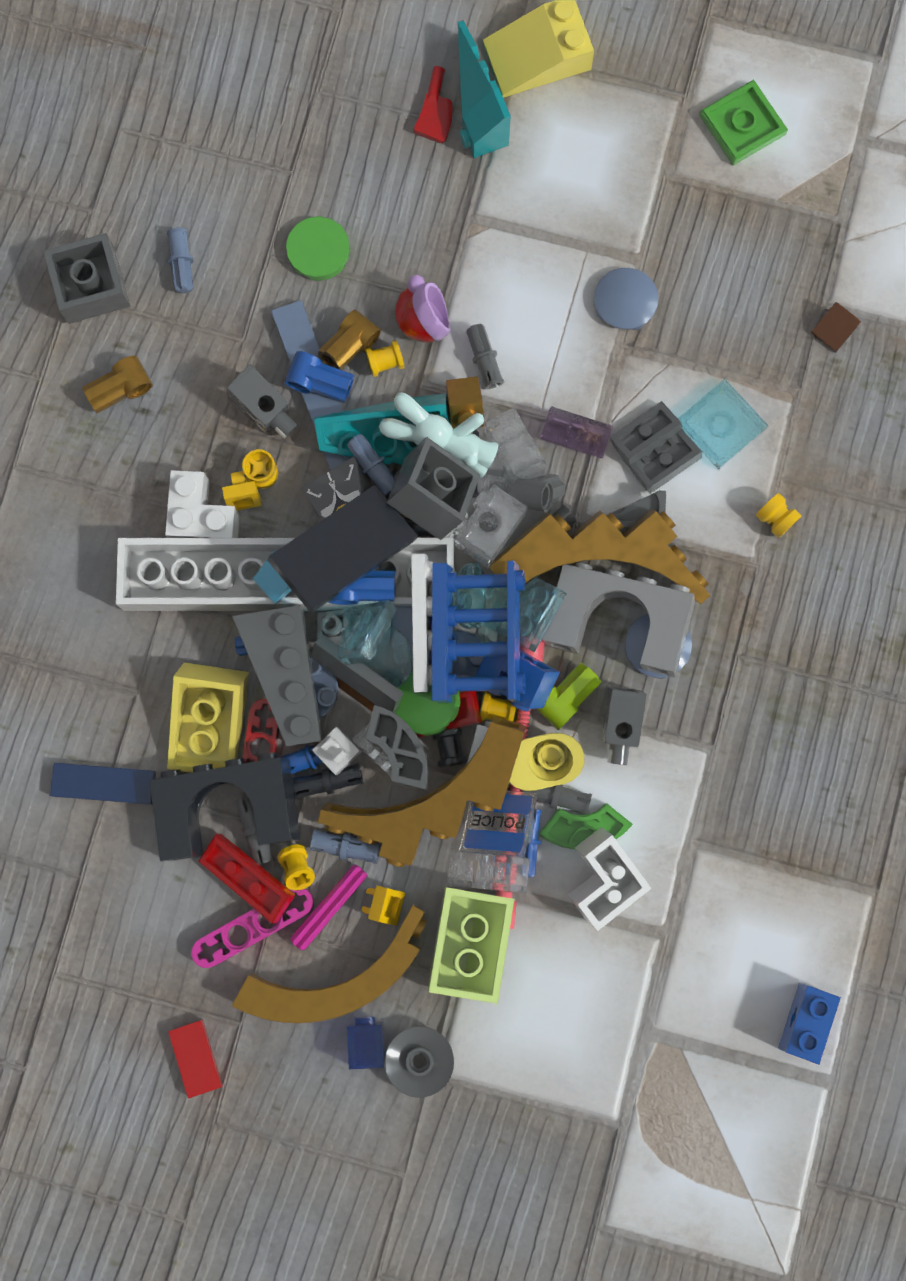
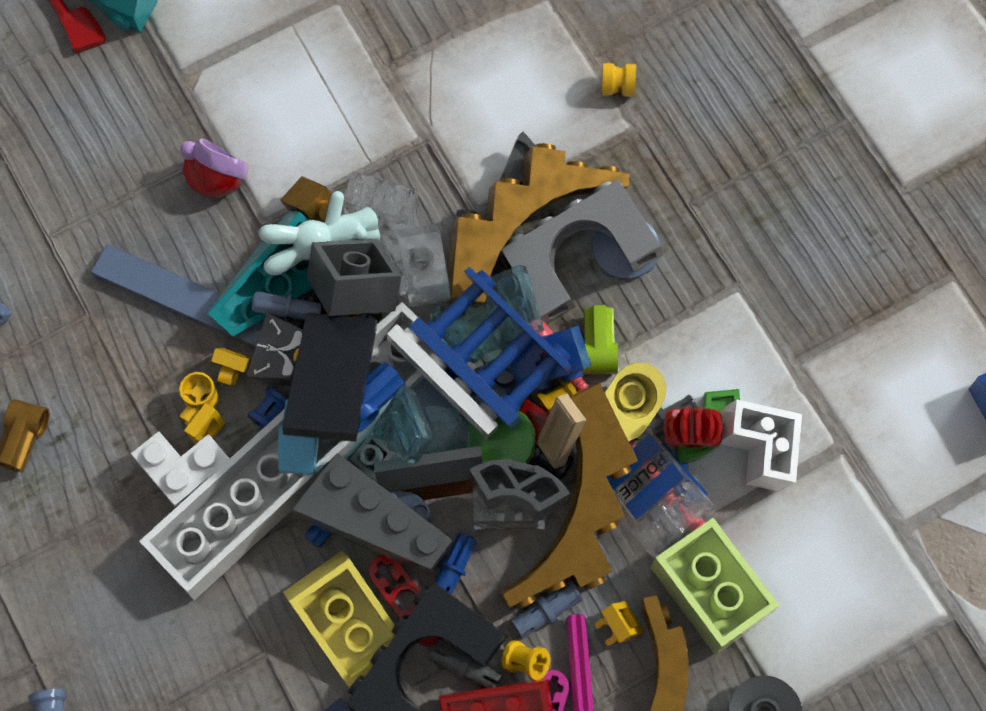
camera: 45 degrees left, 10 degrees down
dark grey torso [227,364,298,439] -> none
blue piece [284,351,354,403] -> none
bright green tile [286,216,350,281] -> none
black pin [293,763,364,799] -> none
white tile [312,727,362,775] -> none
pearl gold piece [318,309,381,370] -> none
yellow bush [365,340,404,377] -> none
dark grey axle [466,324,504,389] -> none
dark grey piece [511,474,566,512] -> none
clear purple plate [541,406,613,459] -> none
sand blue dish [594,268,658,330] -> none
dark grey torso [602,686,647,765] -> none
dark grey slope [609,401,702,494] -> none
clear light blue tile [678,379,769,470] -> none
none -> yellow tile [211,348,252,385]
none -> blue bush [247,387,288,429]
none -> tan tile [536,394,586,469]
none -> red gear [663,408,724,448]

